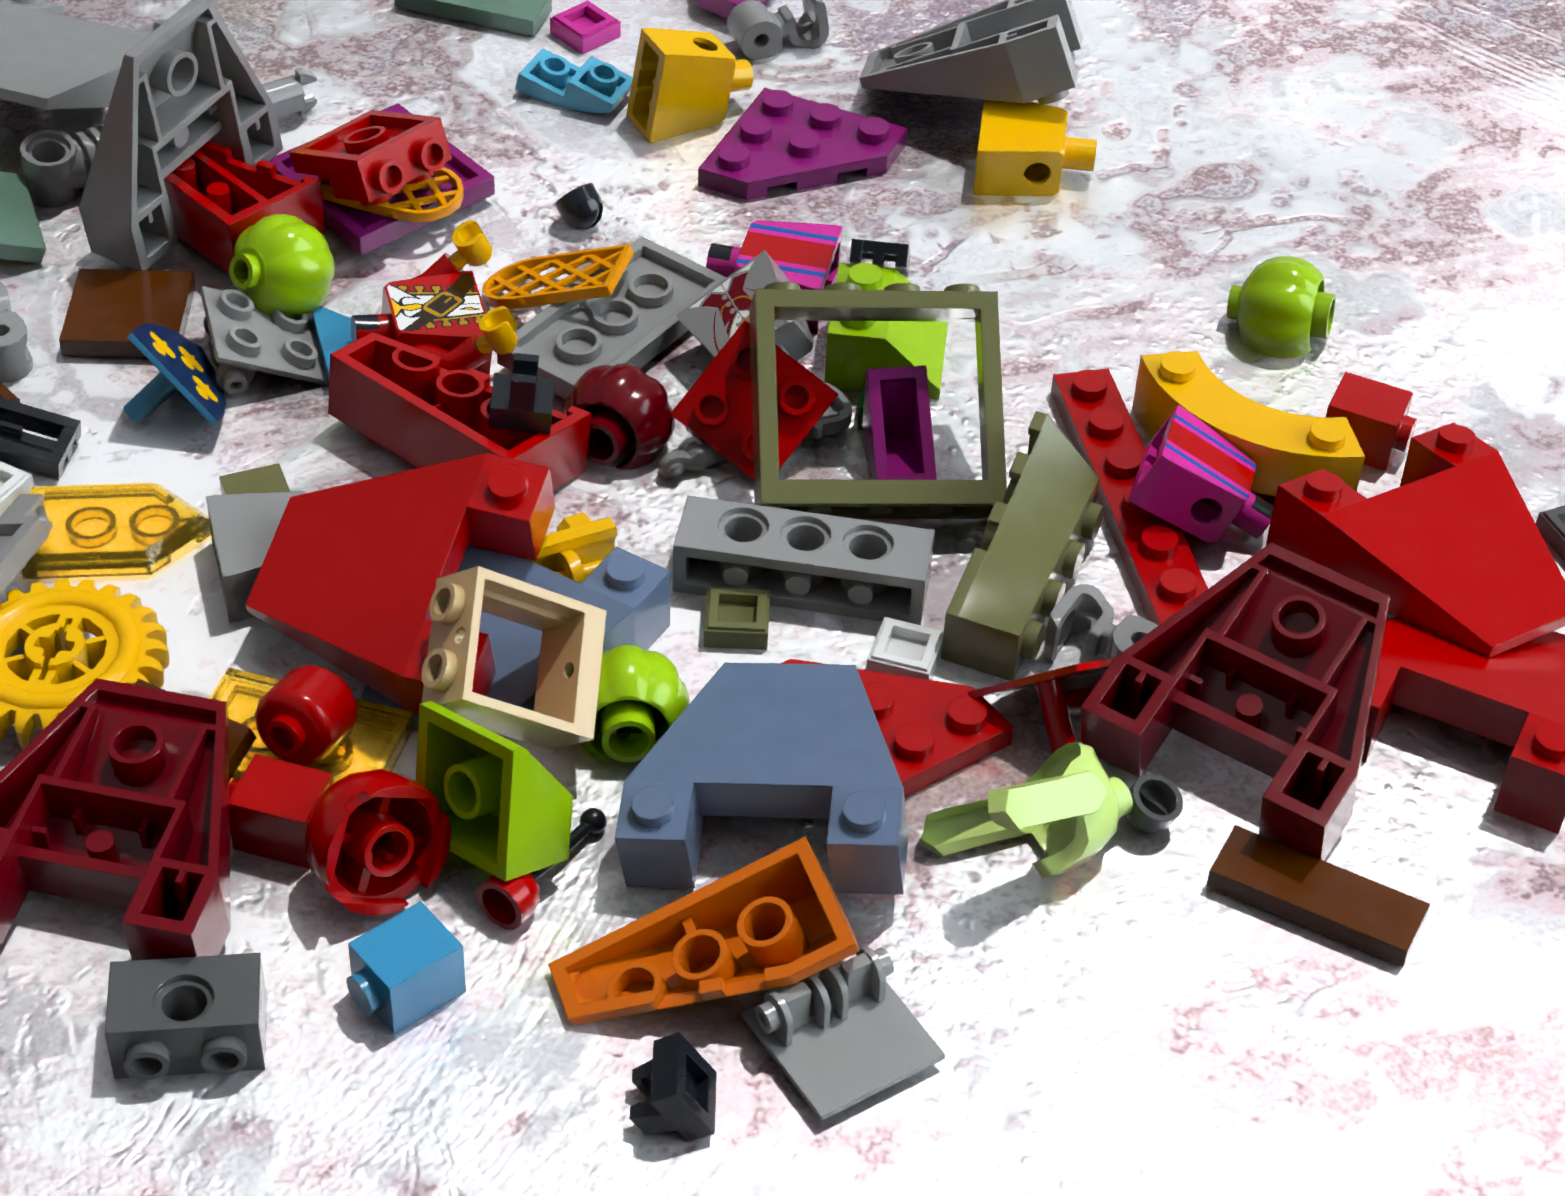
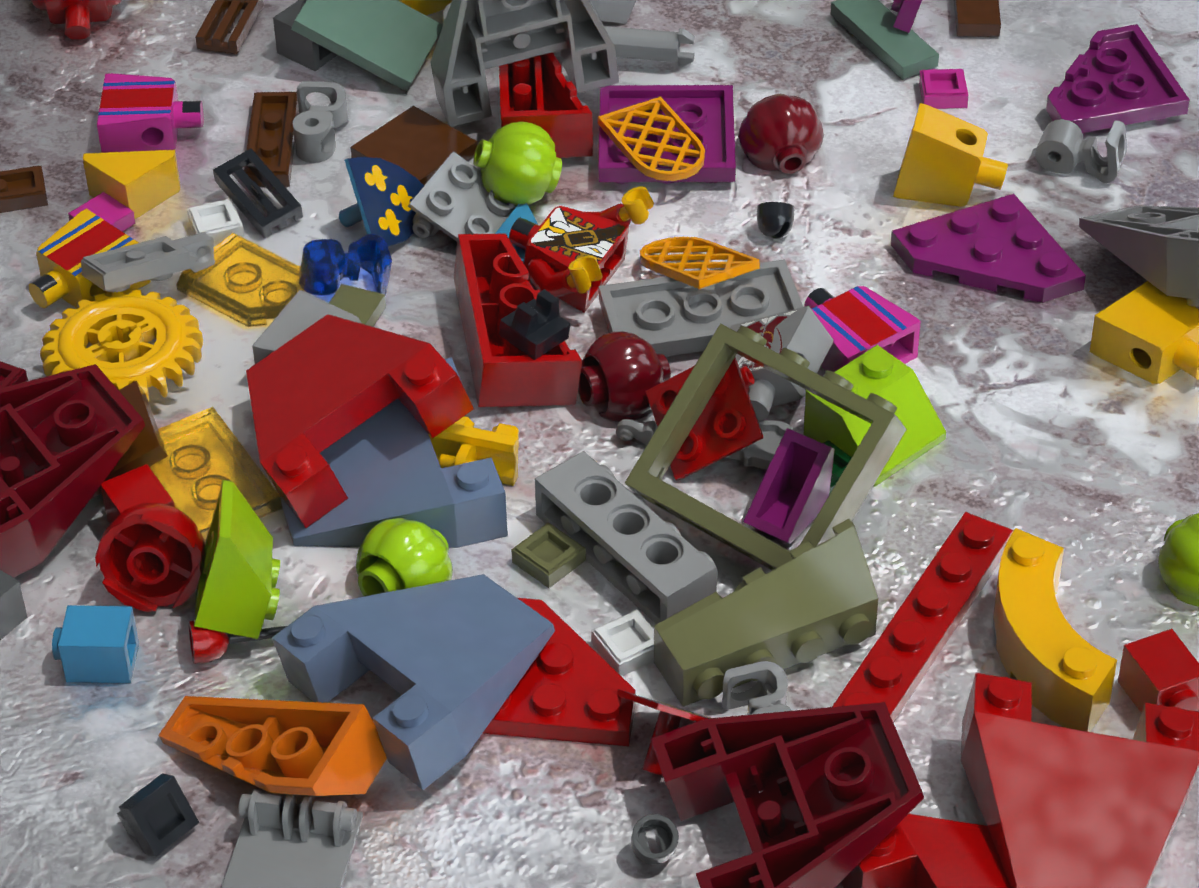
camera: 45 degrees right, 0 degrees up
red head [255,665,358,766] -> none
red plate [289,110,452,206] -> none
tan window [421,566,607,750] -> none
medium azure slope [515,48,633,113] -> none
black tile [849,239,911,275] -> none
yellowish green piece [920,742,1133,878] -> none
dark pink torso [1128,405,1274,543] -> none
none -> clear blue leg [298,234,392,296]
none -> dark red plant [738,94,824,174]

